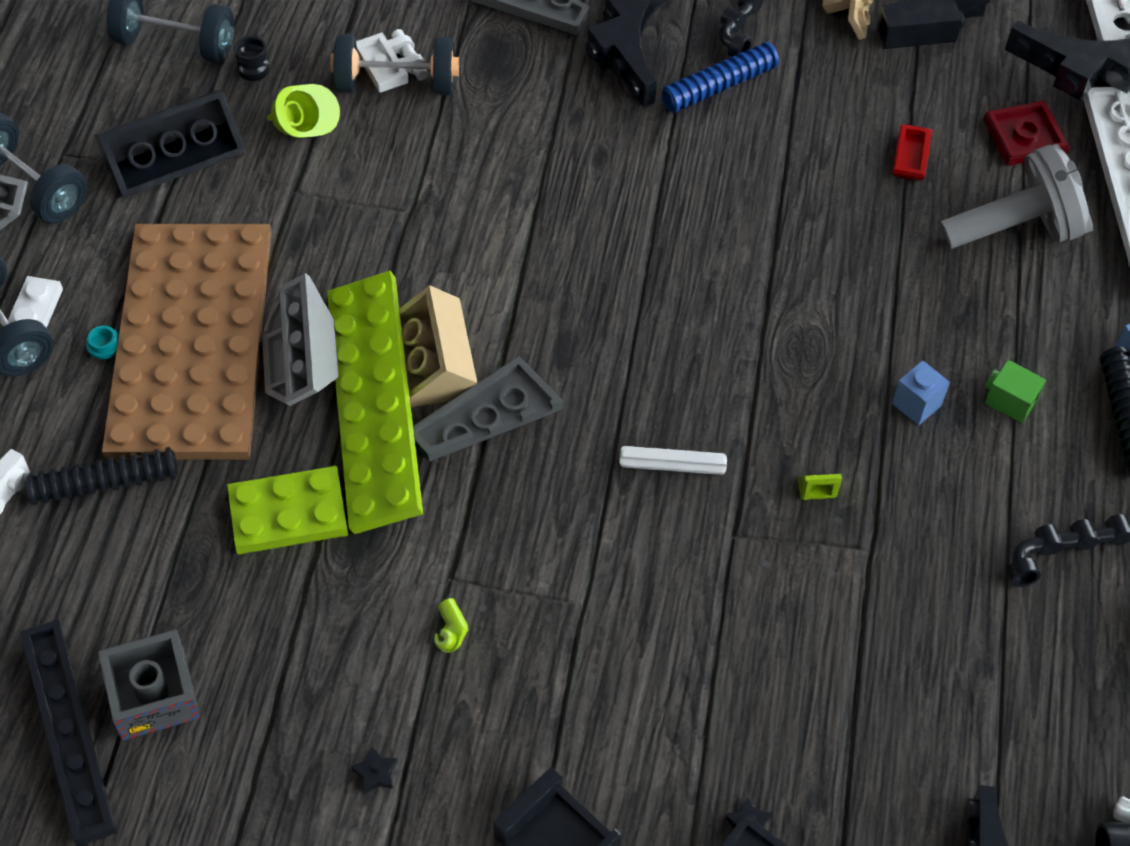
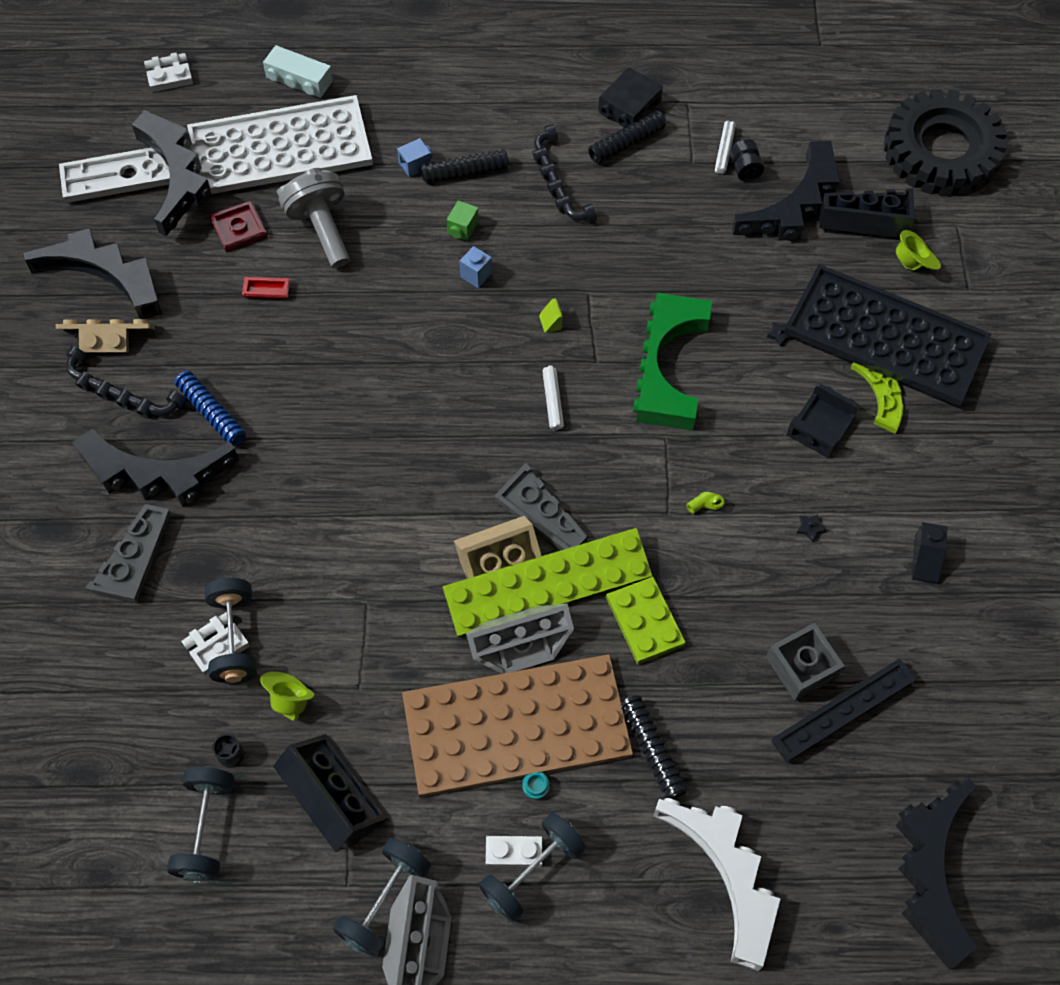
camera: 100 degrees left, 5 degrees up
none -> green arch [633,293,712,431]

